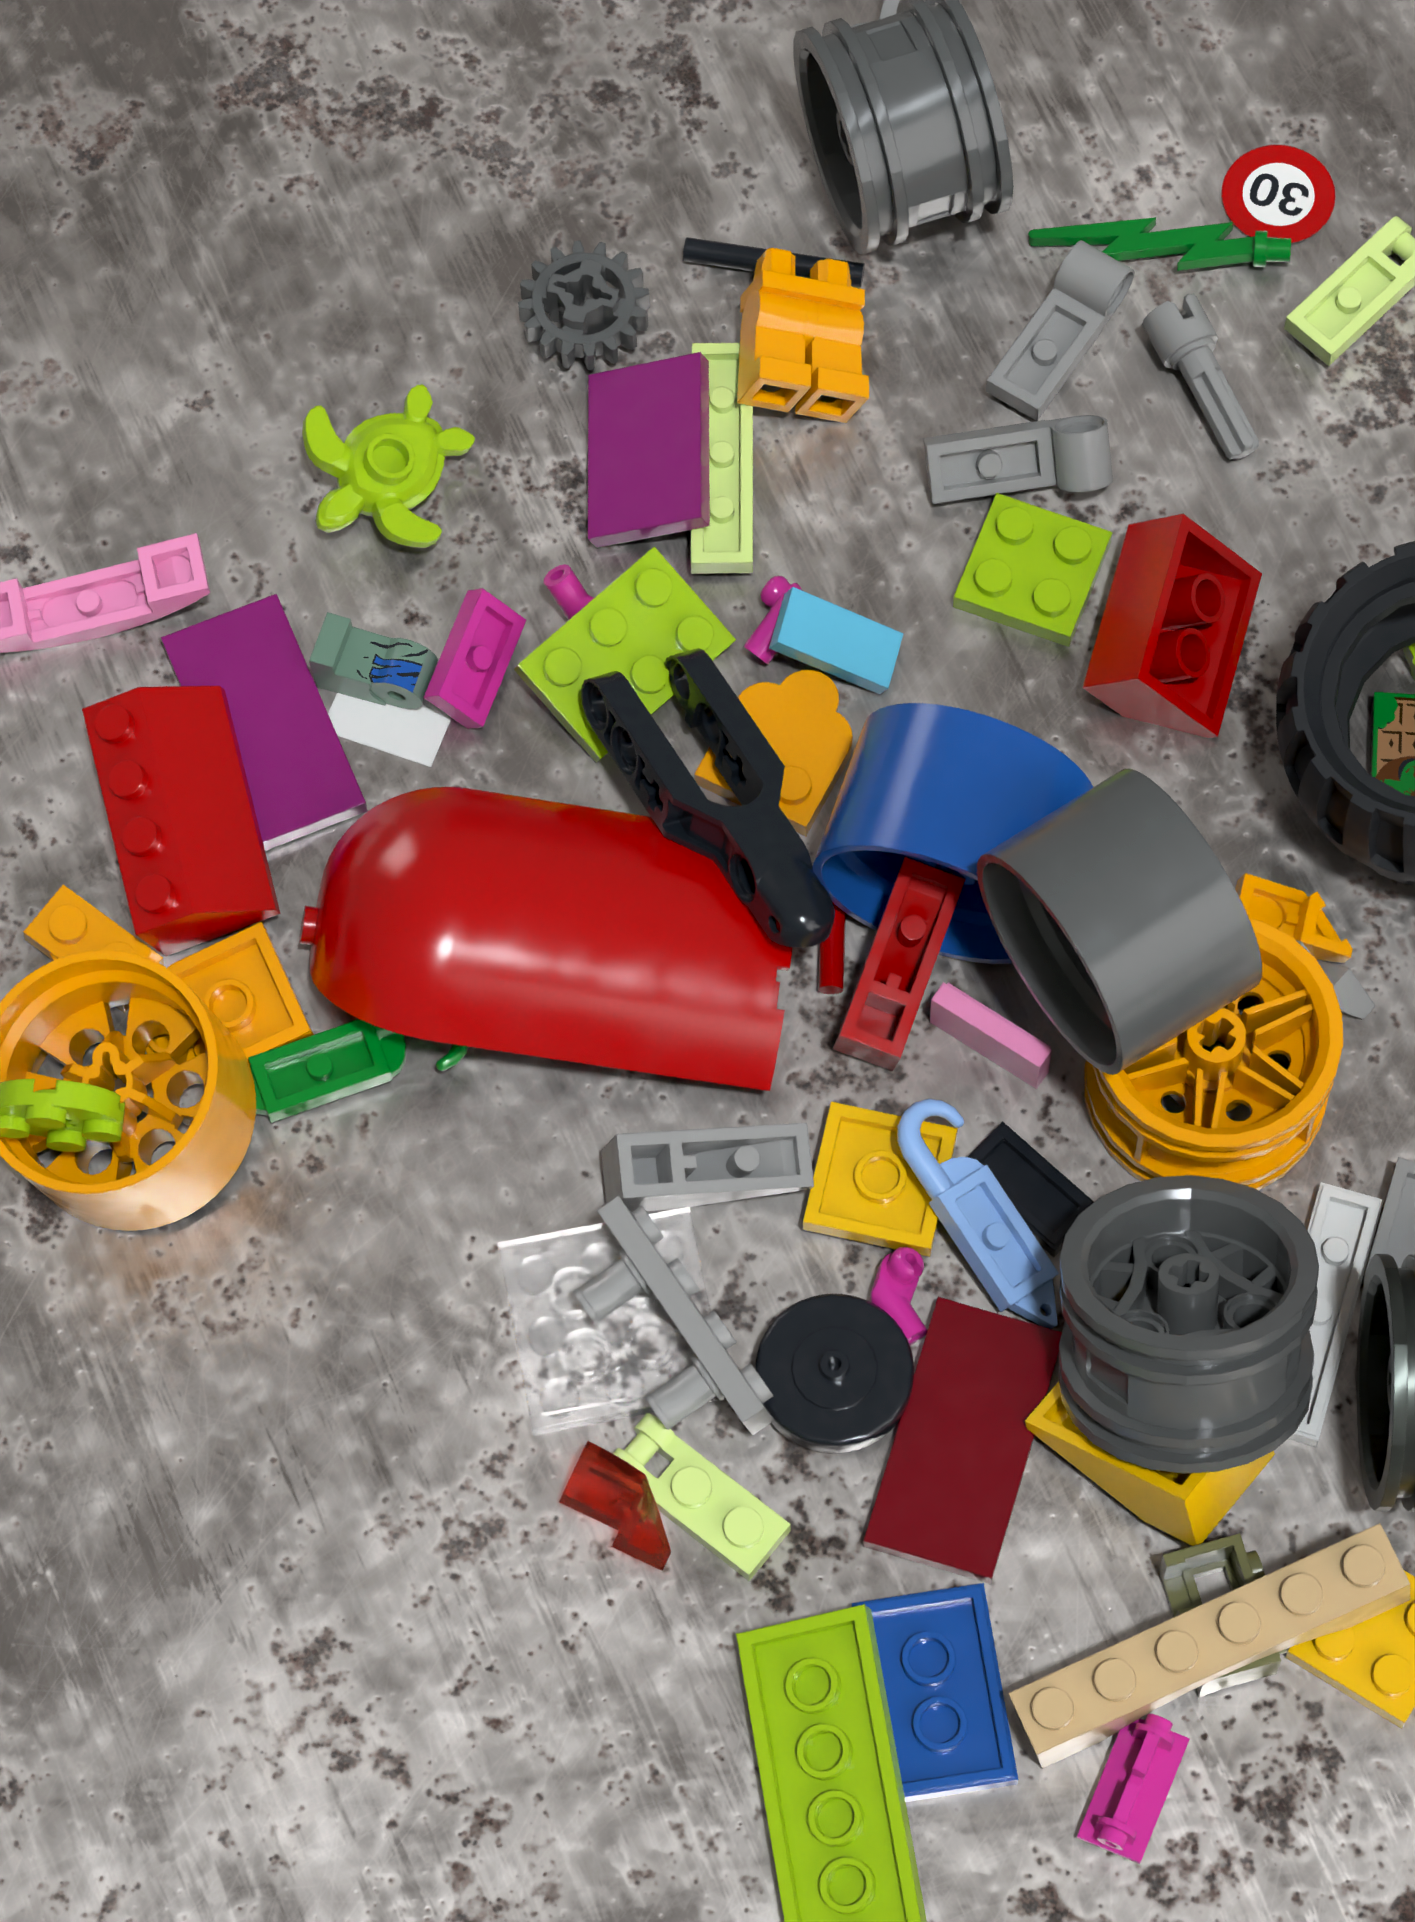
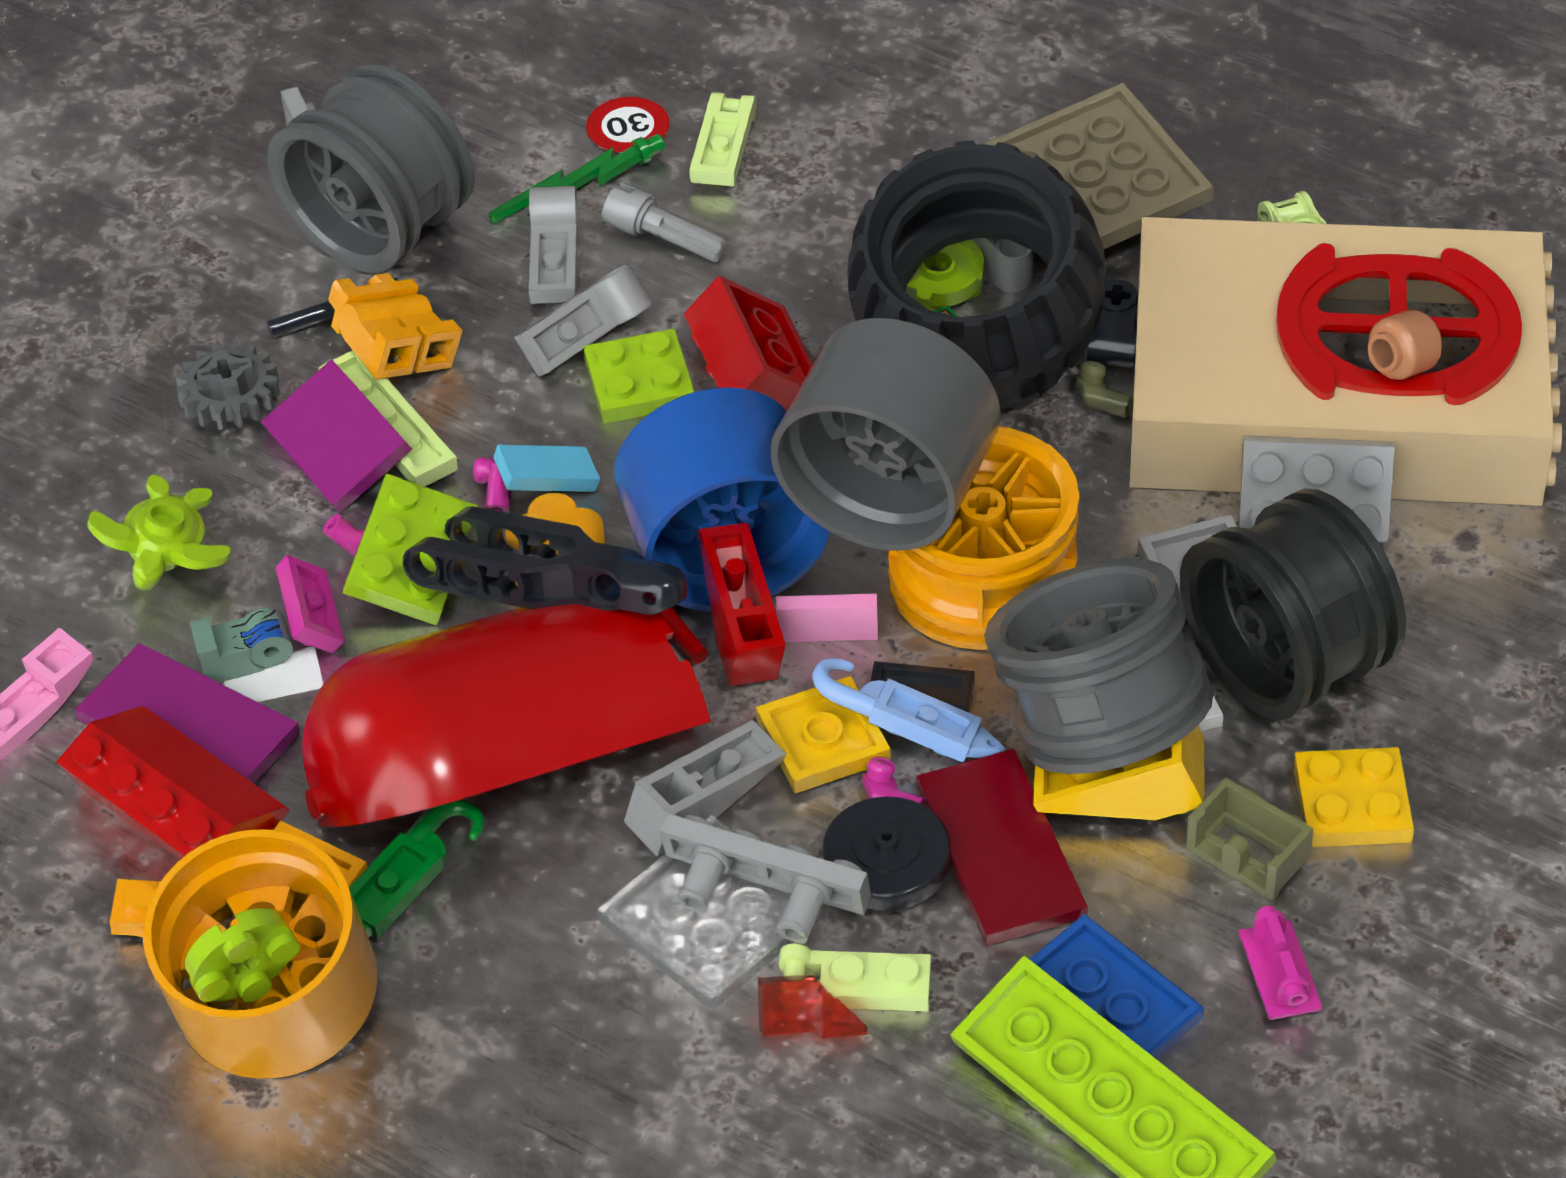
camera: 35 degrees left, 20 degrees down
tan arch [1008,1523,1410,1769] -> none

